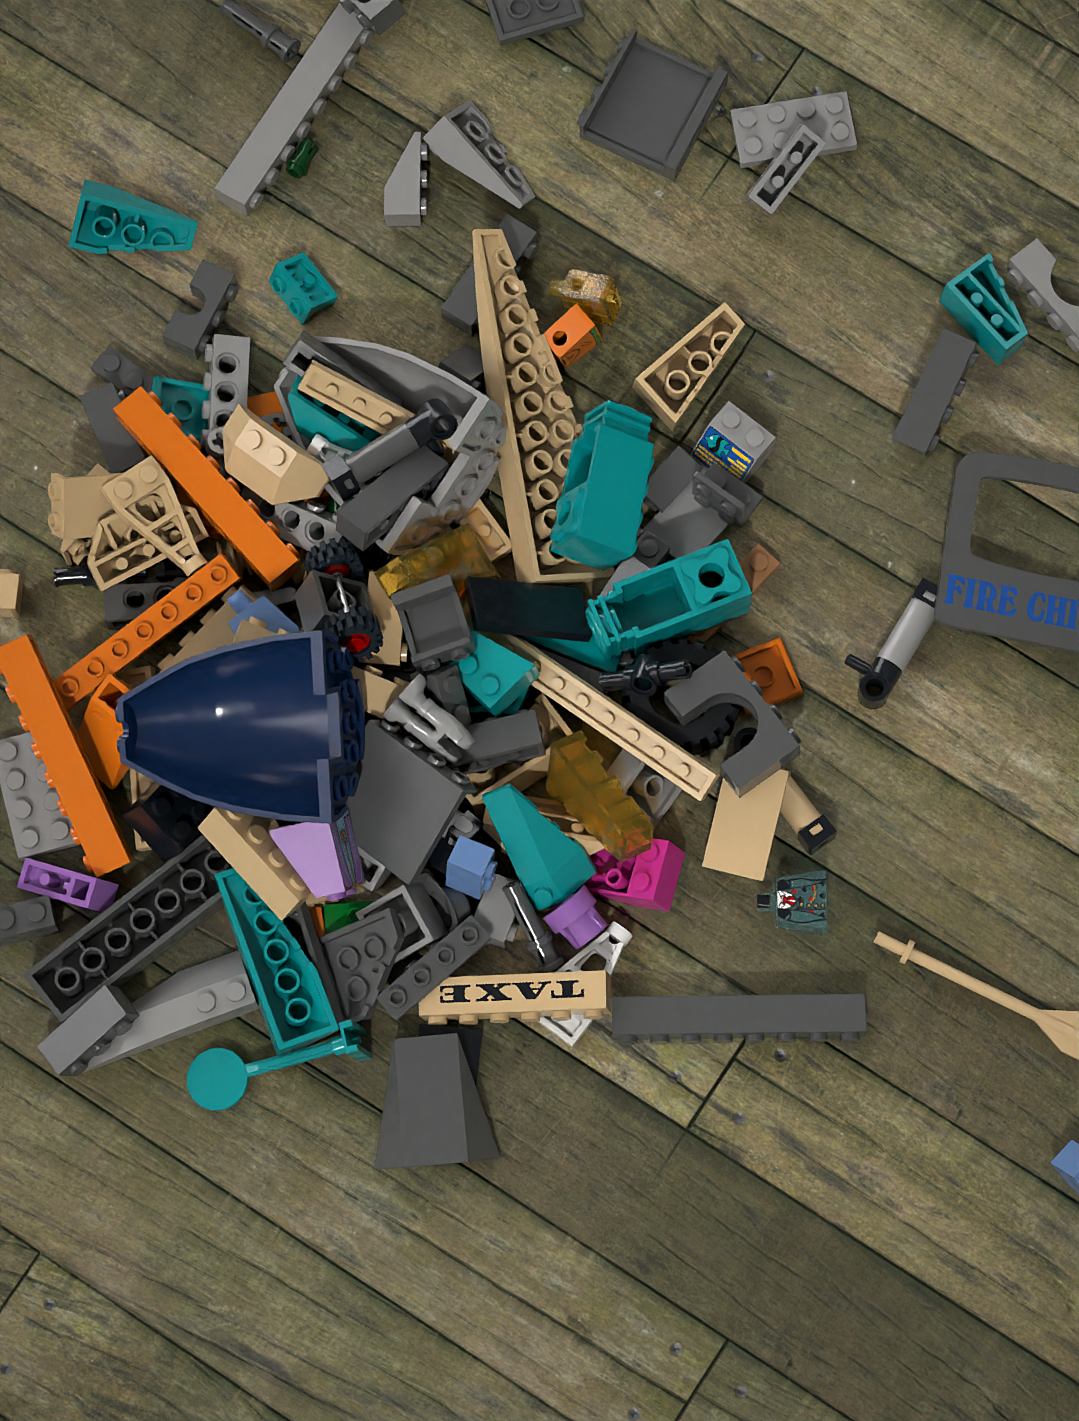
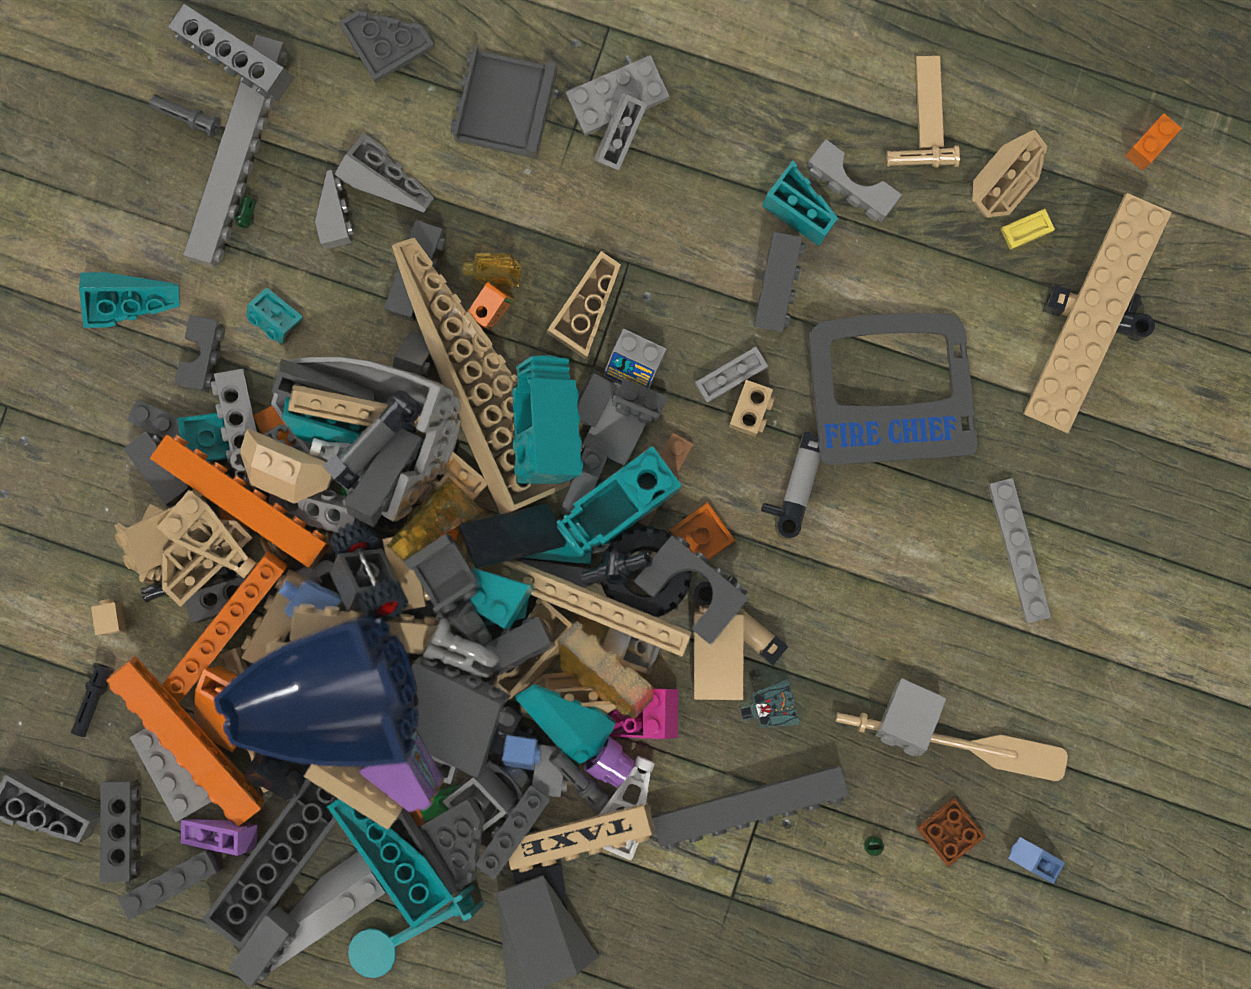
camera: 15 degrees left, 10 degrees up
none -> light grey plate [695,347,768,404]
none -> tan brick [729,380,775,437]
none -> dark green hinge [864,836,884,856]
none -> light grey brick [875,678,946,756]
none -> dark orange tile [916,797,985,867]

